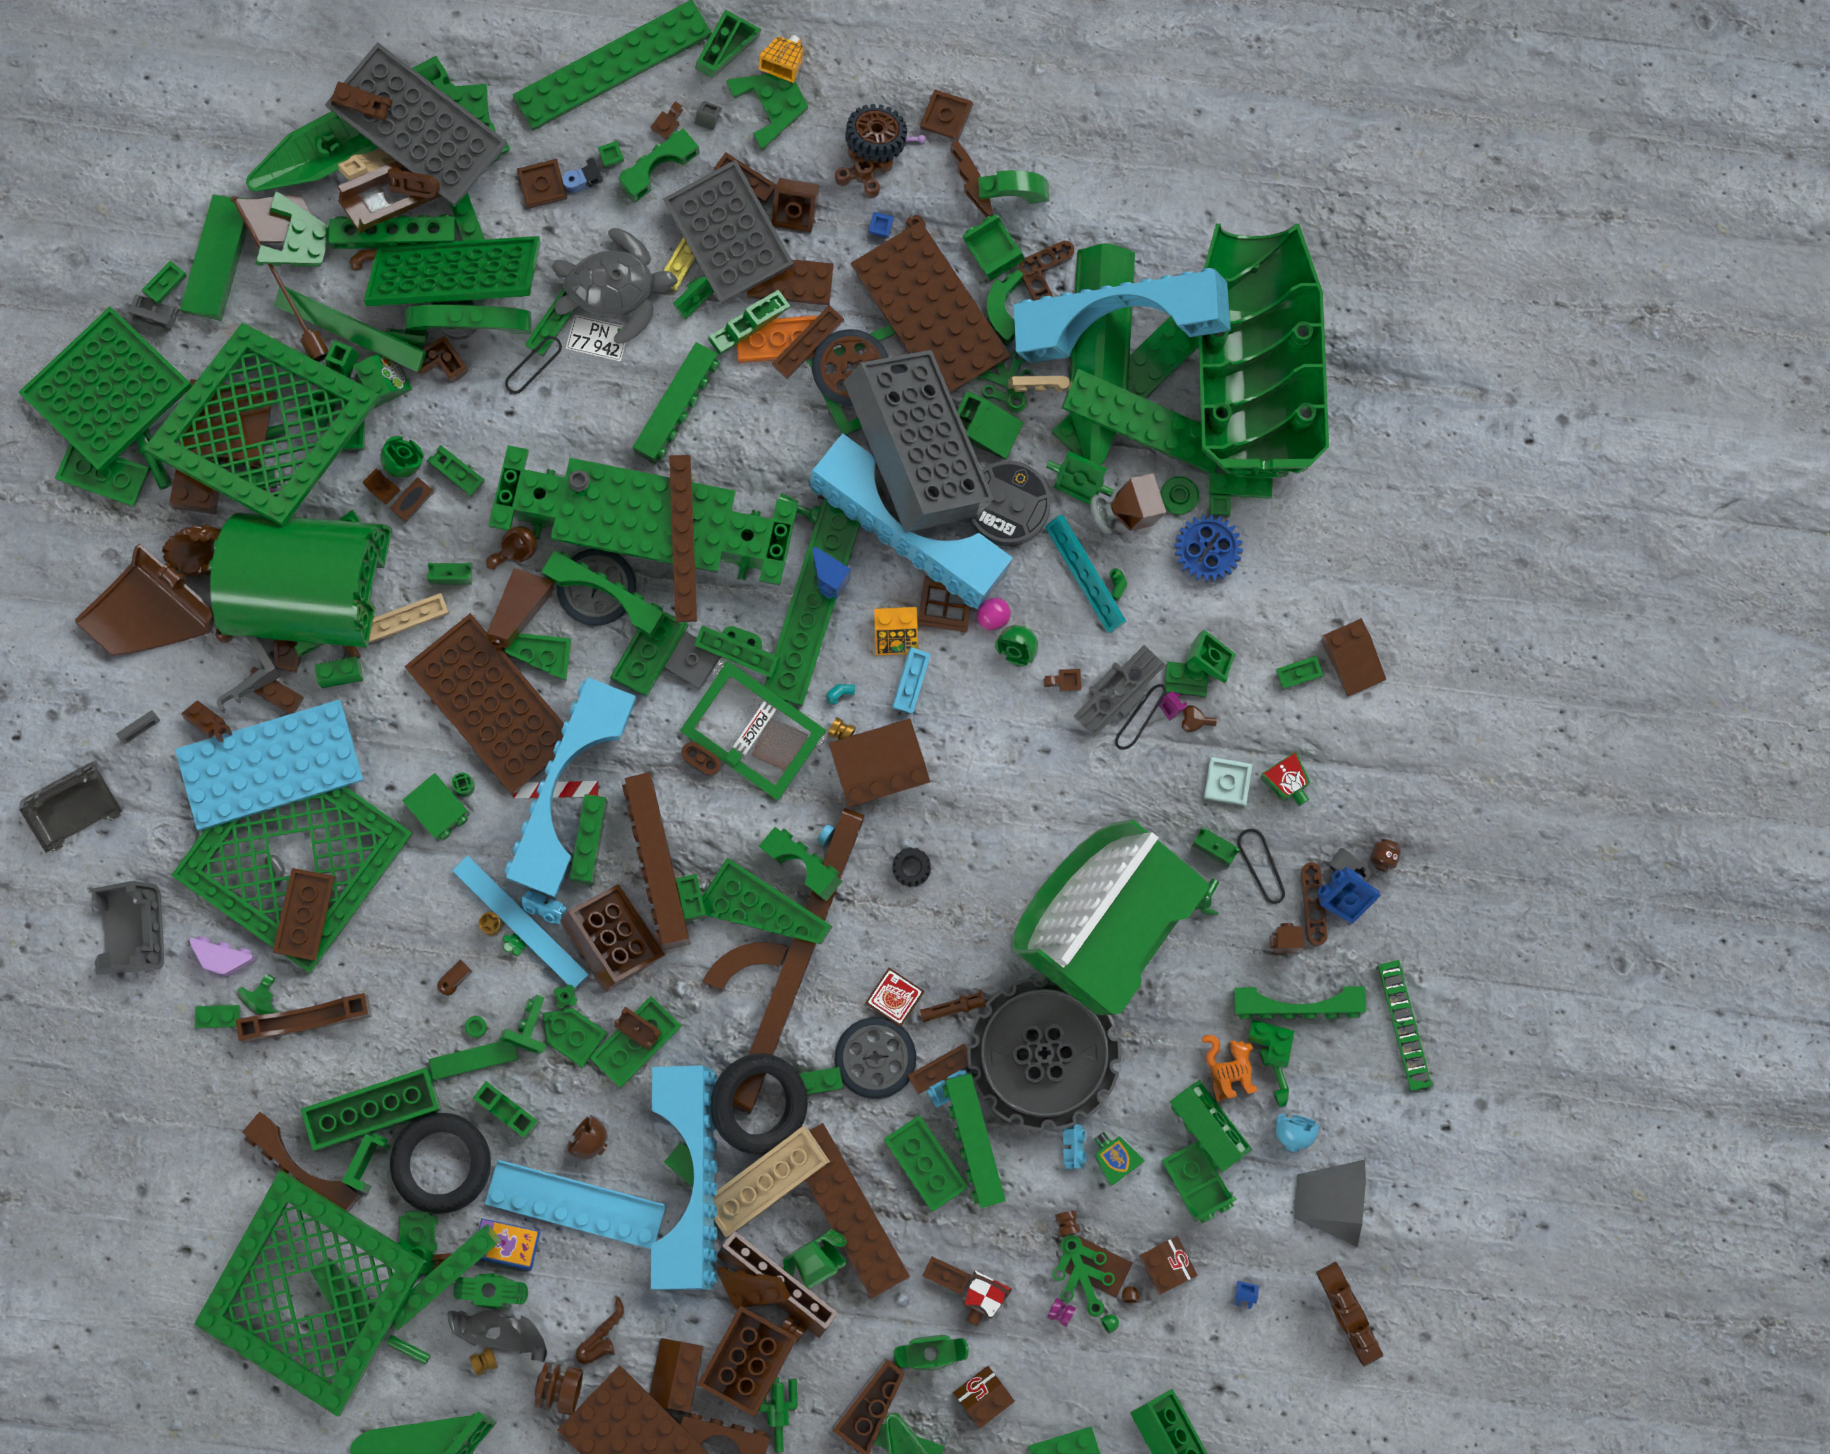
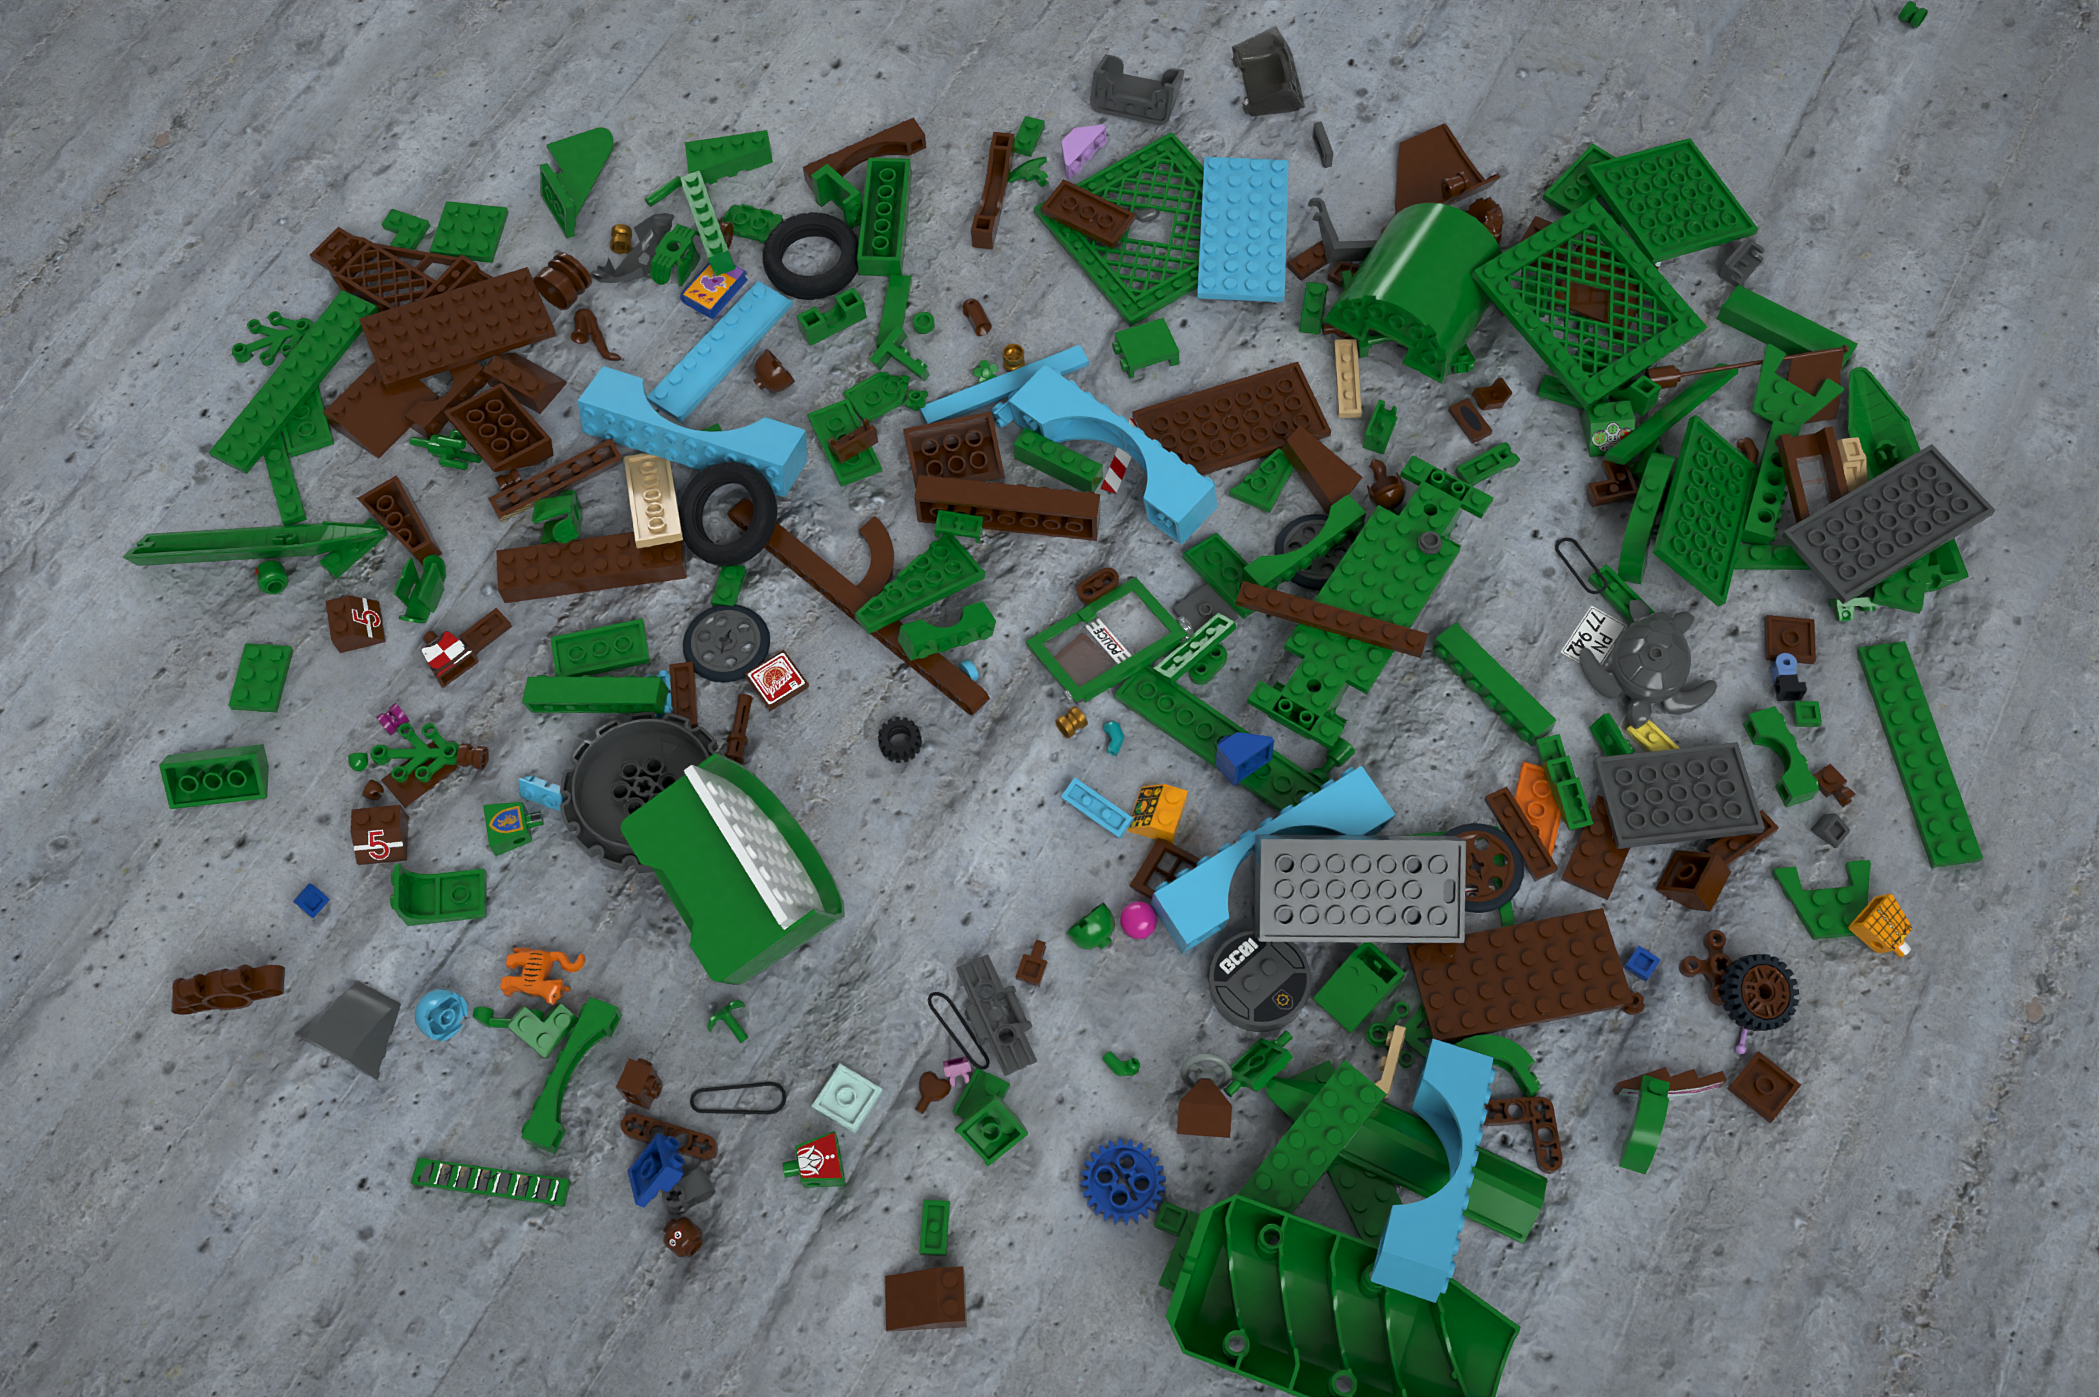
camera: 115 degrees right, 15 degrees down
green plate [142,261,187,305] -> none
reddish brown plate [181,700,232,743] -> none
green plate [194,1171,427,1417] -> none
reddish brown plate [331,81,393,121] -> none
green cylinder [380,436,424,478] -> none
reddish brown plate [388,168,440,198] -> none
green wheel [451,772,475,797] -> none
green wedge [695,9,762,79] -> none
reddish brown wing [717,1267,790,1309] -> none
reddish brown slope [829,718,930,807] -> none
green panel [962,214,1025,282] -> none
teal plate [1045,514,1127,633] -> none
green wheel [1160,476,1199,515] -> none
green slope [1169,1080,1253,1172] -> none
green hinge [1192,827,1240,867] -> none

